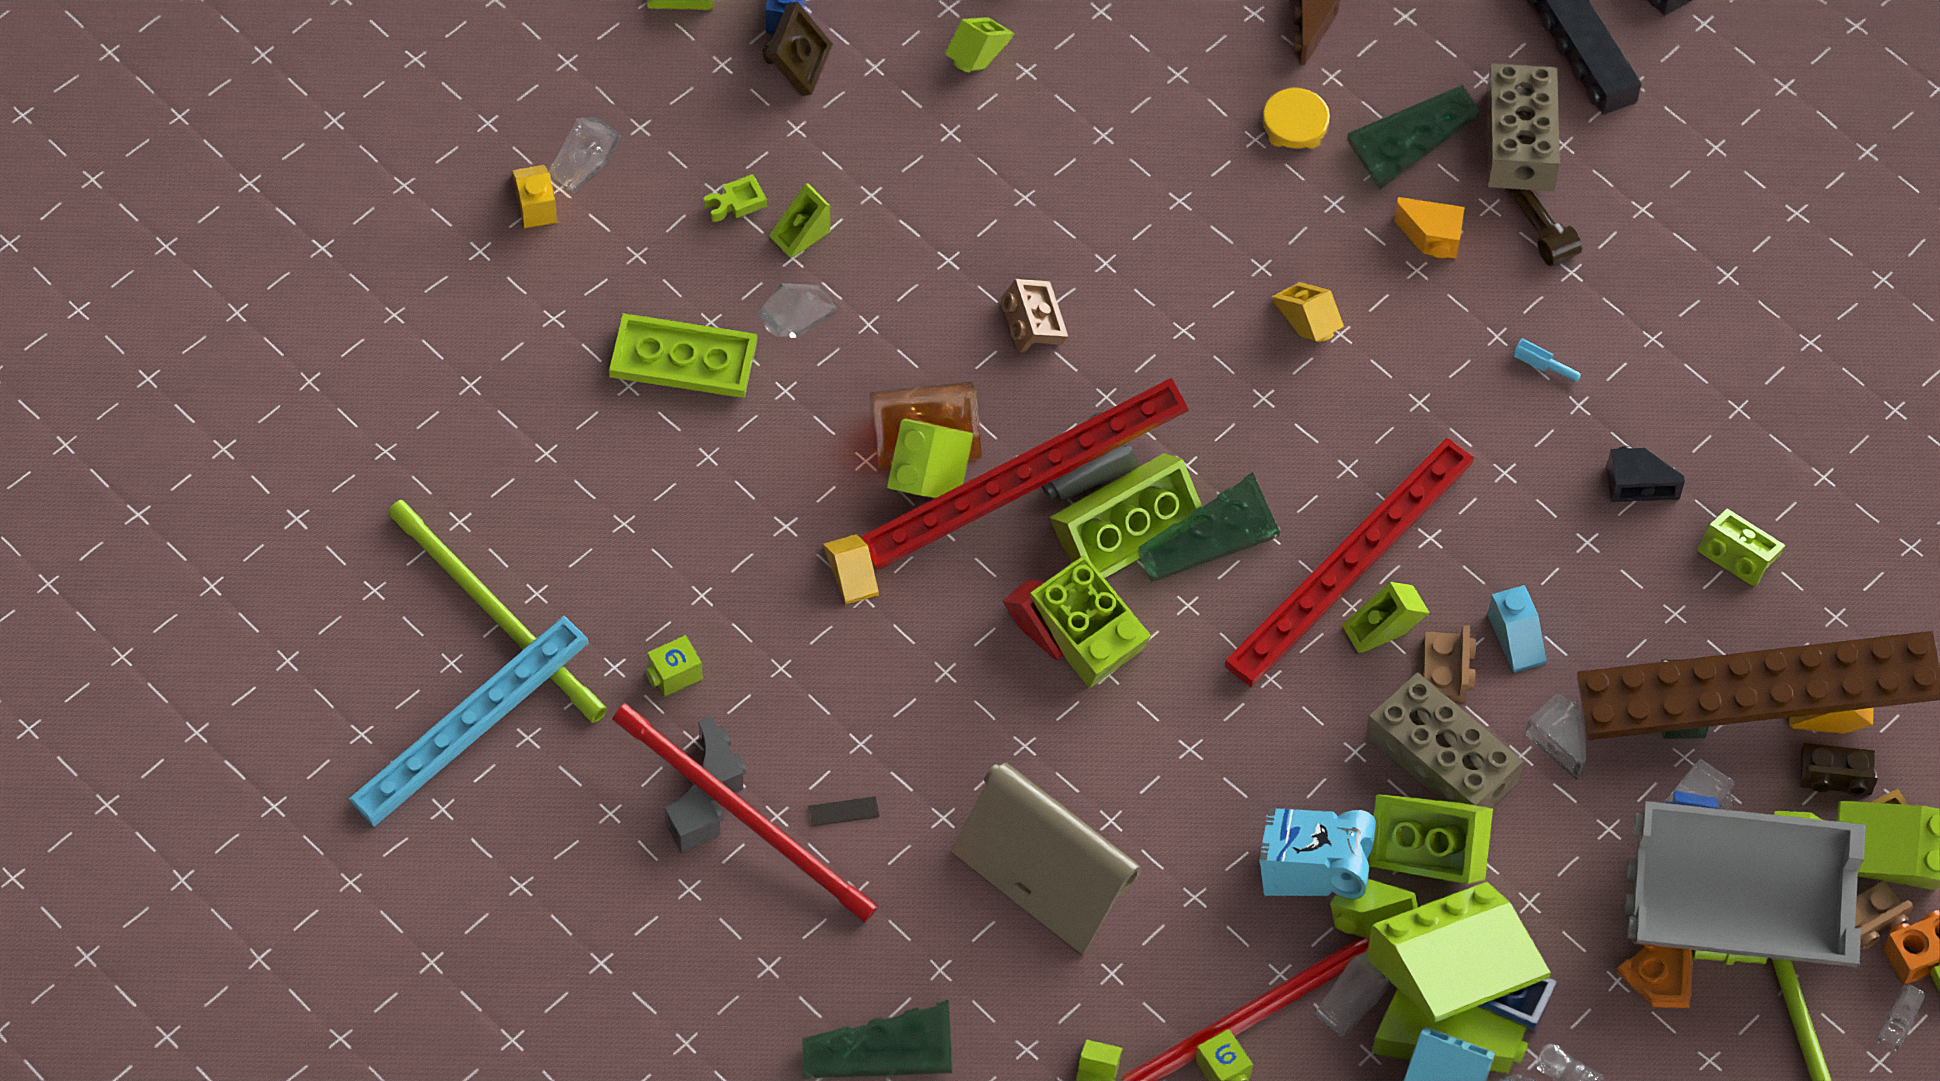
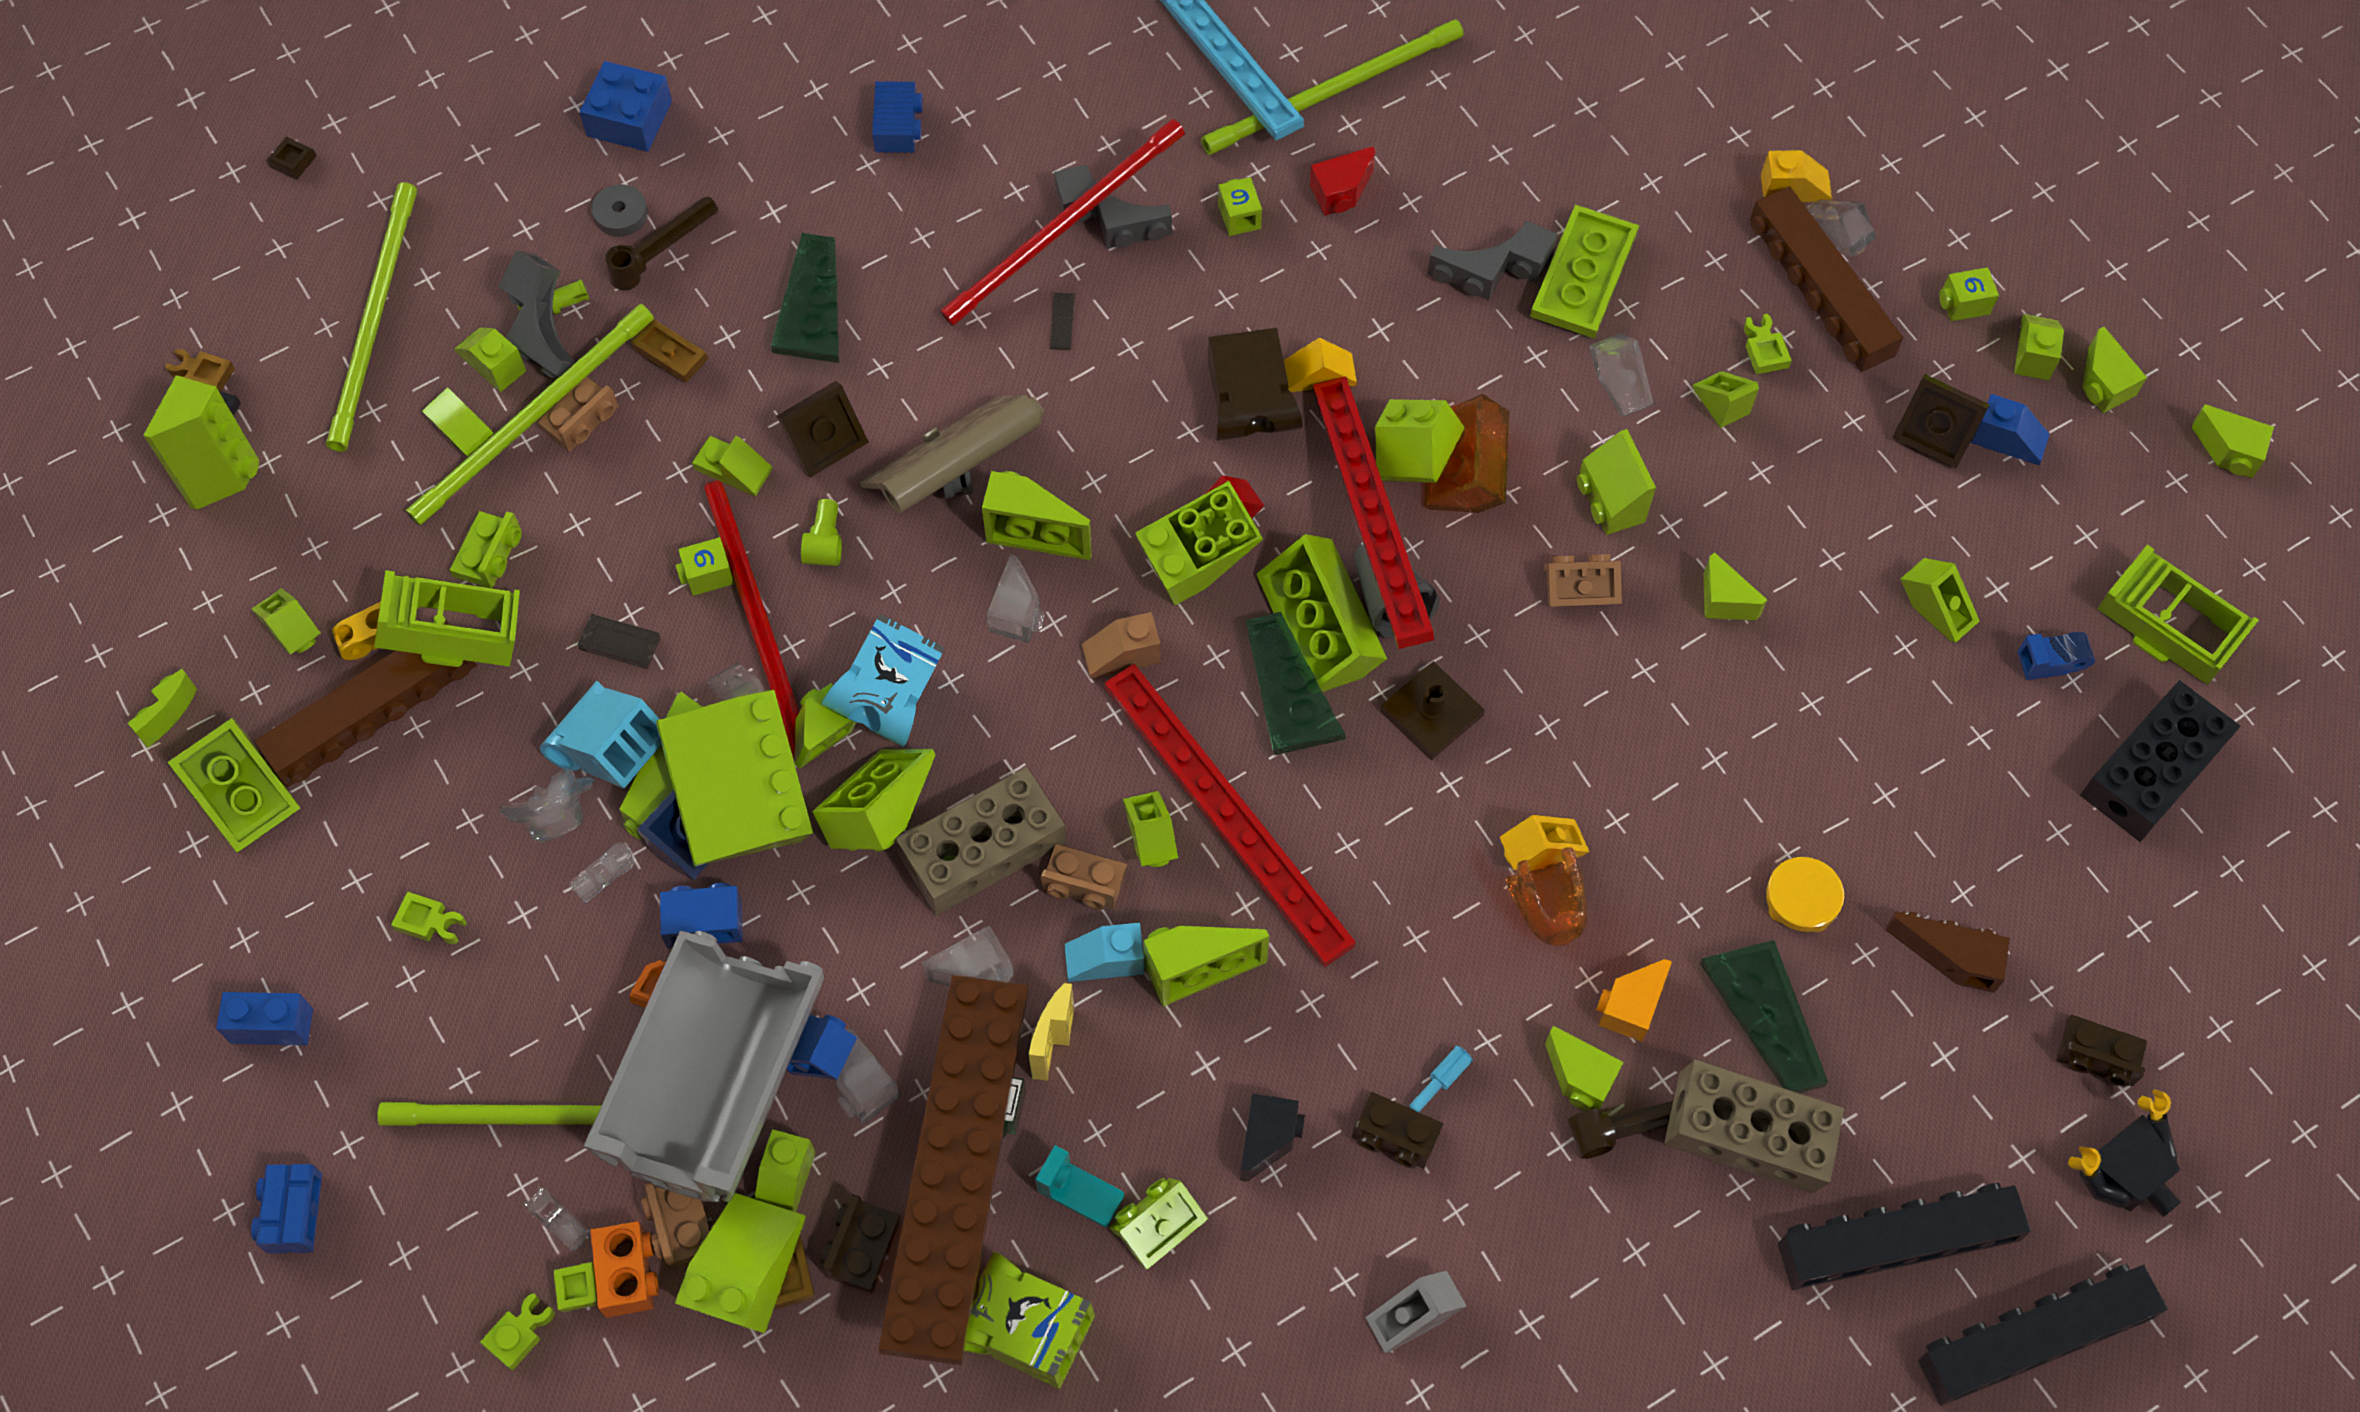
camera: 105 degrees right, 5 degrees up
none -> blue brick [660,883,743,948]
none -> dark brown tile [776,381,869,477]
none -> lime pin [801,499,842,566]
none -> blue brick [872,81,923,153]
none -> lime piece [964,1251,1095,1390]
none -> lime slope [982,471,1092,560]
none -> clear slope [986,554,1045,643]
none -> light yellow slope [1029,983,1074,1081]
none -> teal bracket [1035,1145,1124,1228]
none -> medium nougat slope [1082,612,1161,679]
none -> lime slope [1144,926,1269,1007]
none -> dark brown piece [1208,328,1303,441]
none -> red slope [1310,146,1376,216]
none -> dark brown bracket [1352,1091,1444,1169]
none -> light grey slope [1365,1270,1466,1353]
none -> dark brown tile [1380,661,1485,760]
none -> dark grey arch [1428,221,1557,300]
none -> clear orange hair [1506,847,1587,946]
none -> lime slope [1545,1026,1624,1111]
none -> lime slope [1577,429,1656,535]
none -> lime slope [1703,552,1767,621]
none -> reddish brown brick [1750,186,1904,372]
none -> lime brick [1939,267,1999,321]

